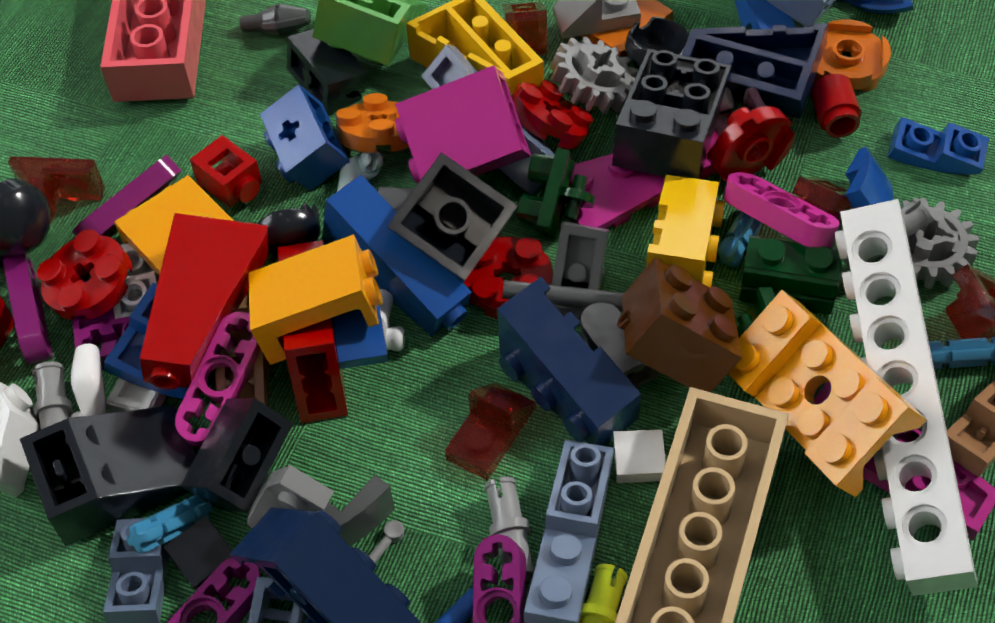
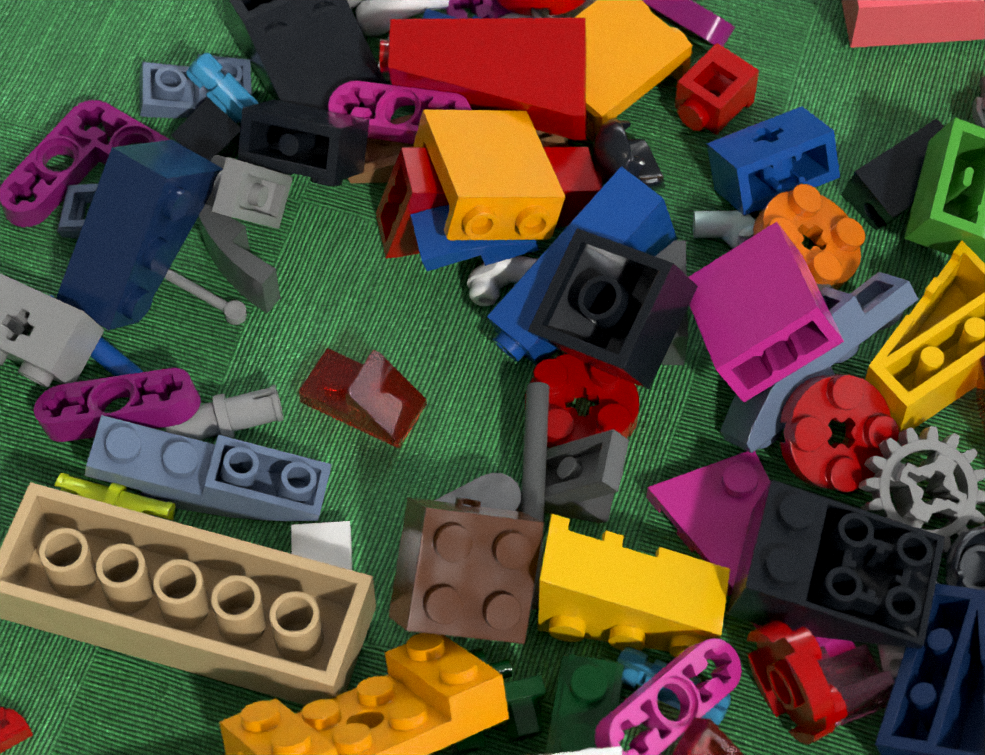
camera: 85 degrees right, 5 degrees up
dark blue wedge [497,277,641,446] -> none
dark green hips [517,148,595,238] -> none

